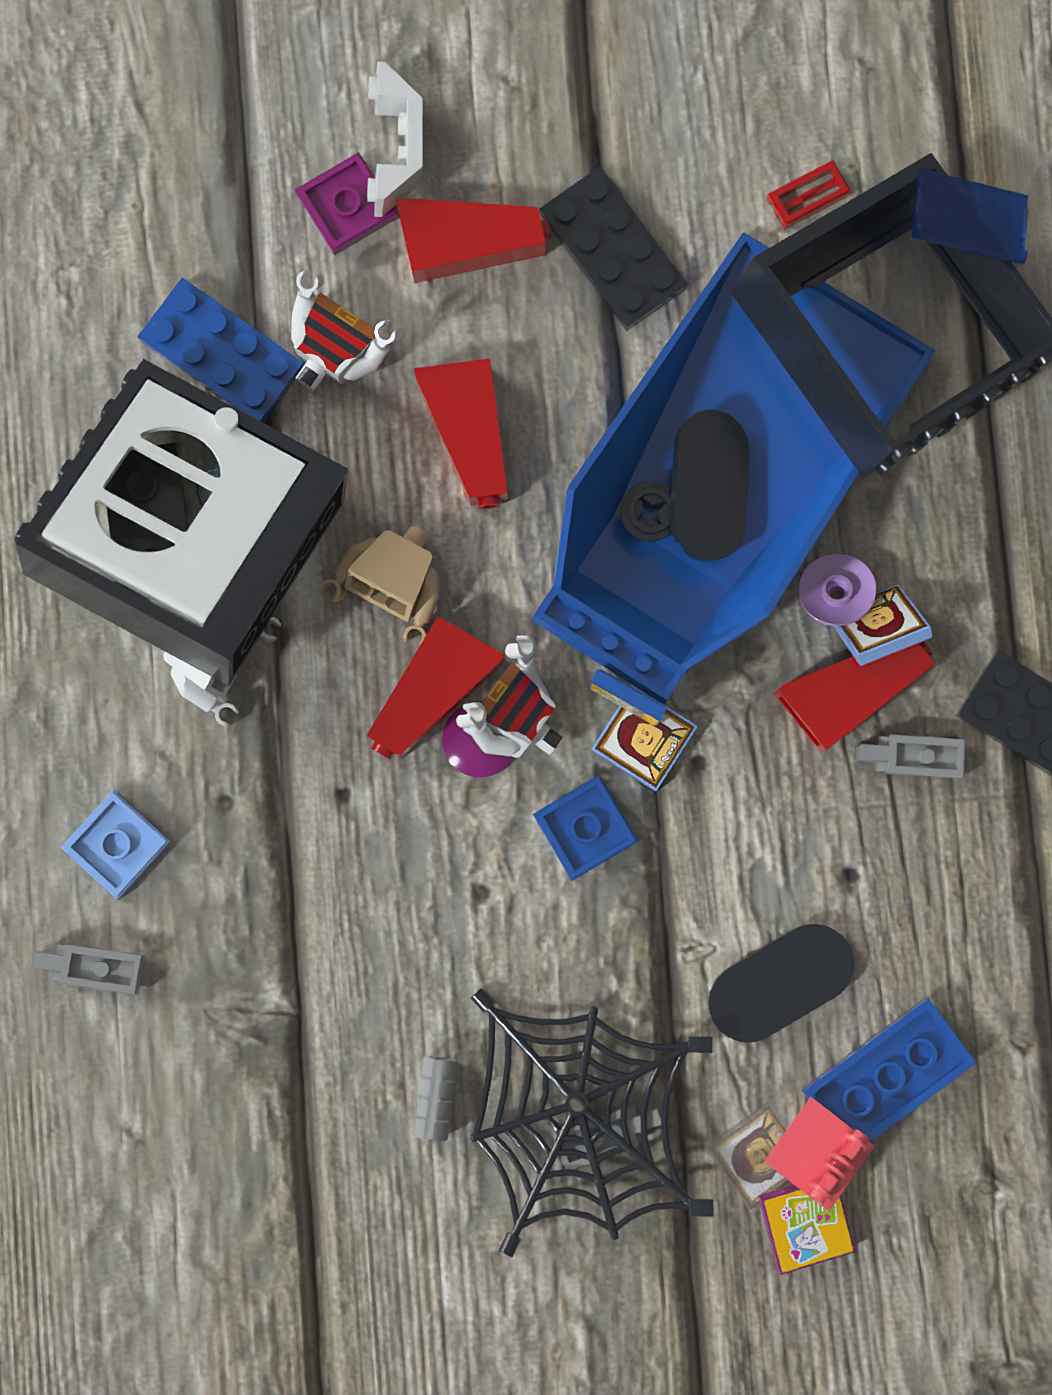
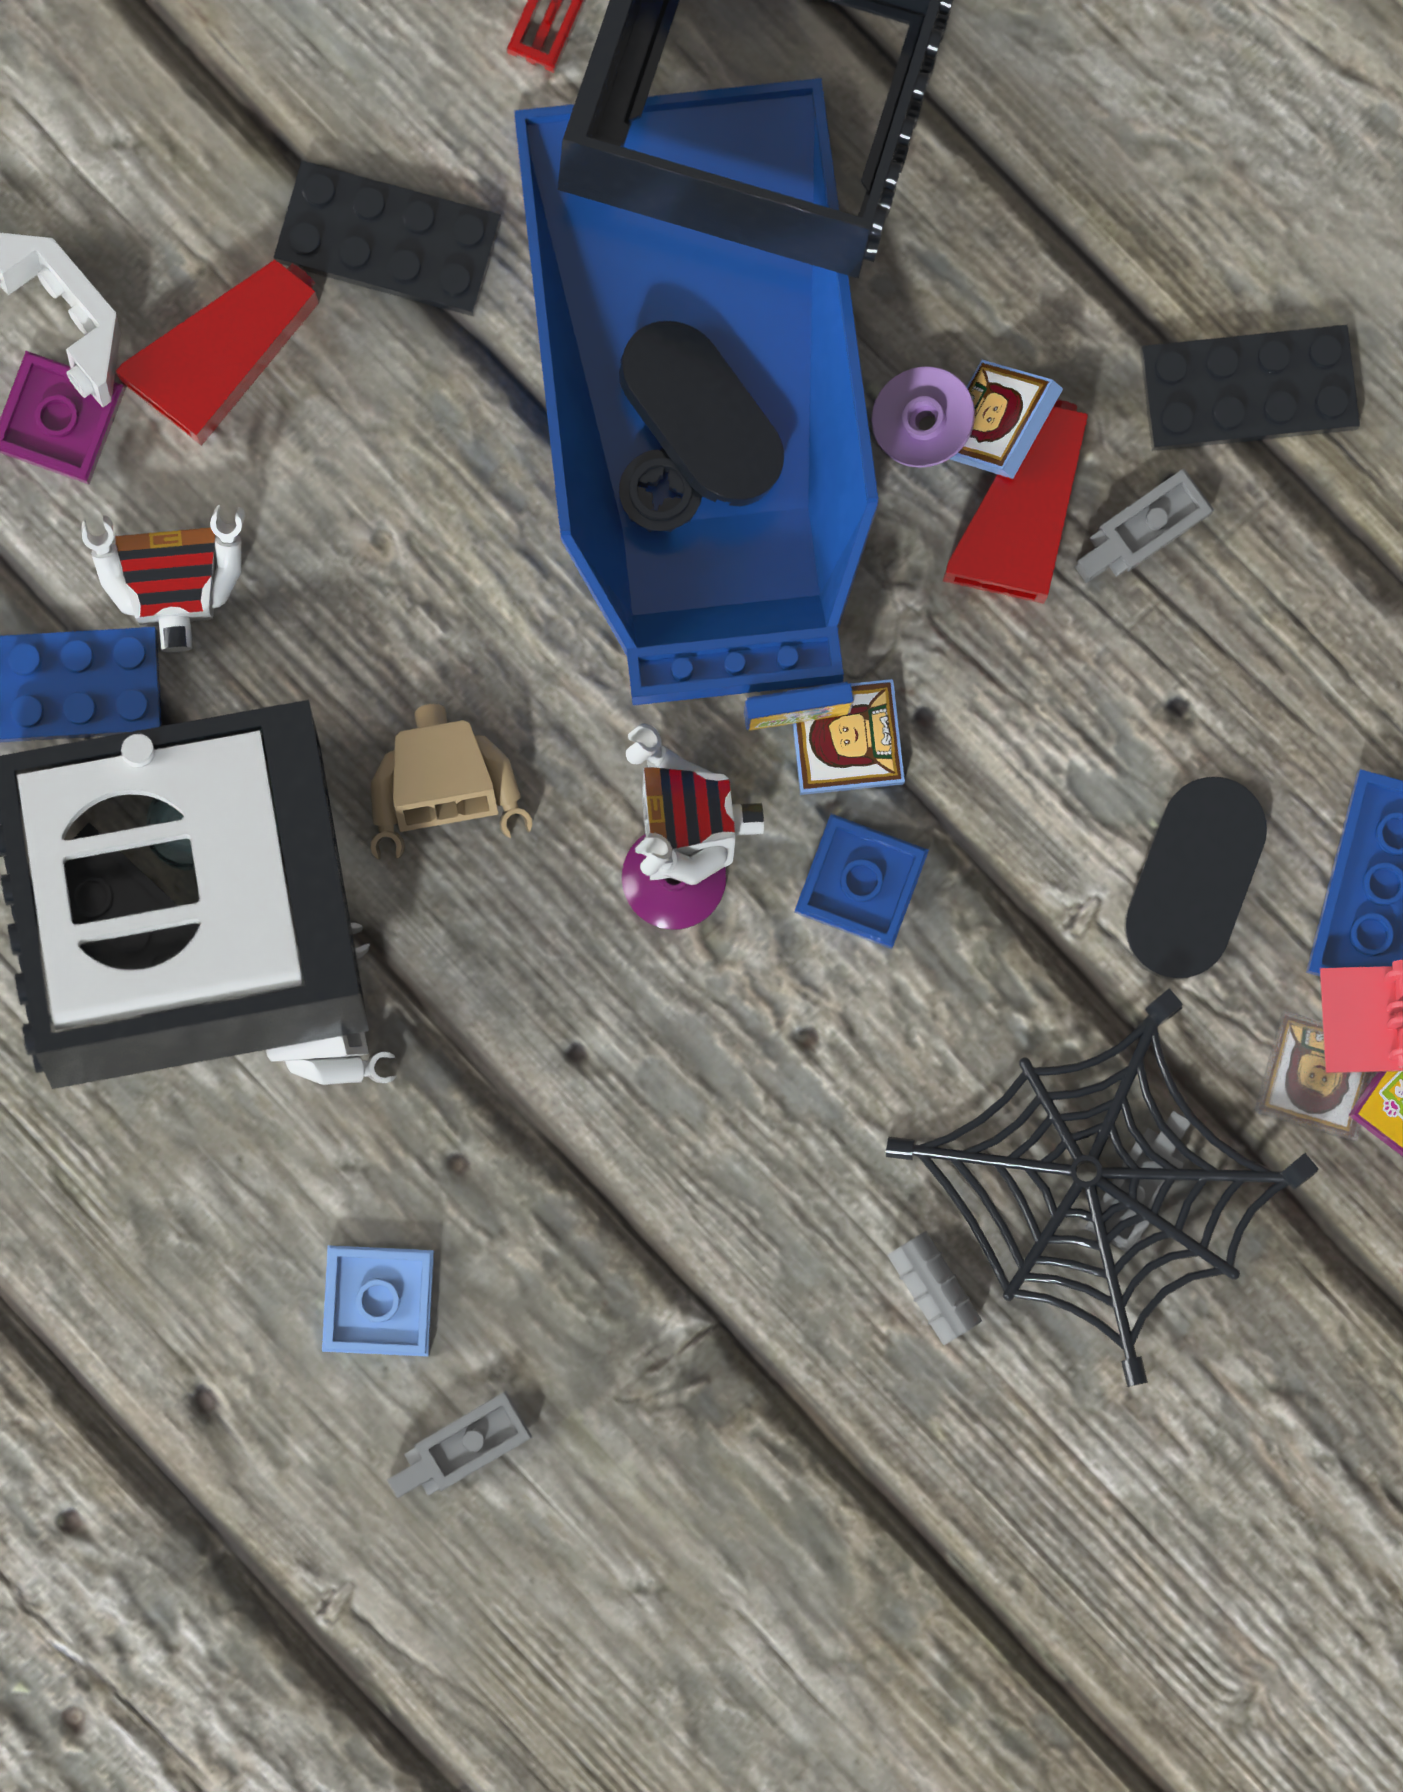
camera: 45 degrees left, 0 degrees up
red slope [366,616,505,760] -> none
red slope [414,359,508,509] -> none

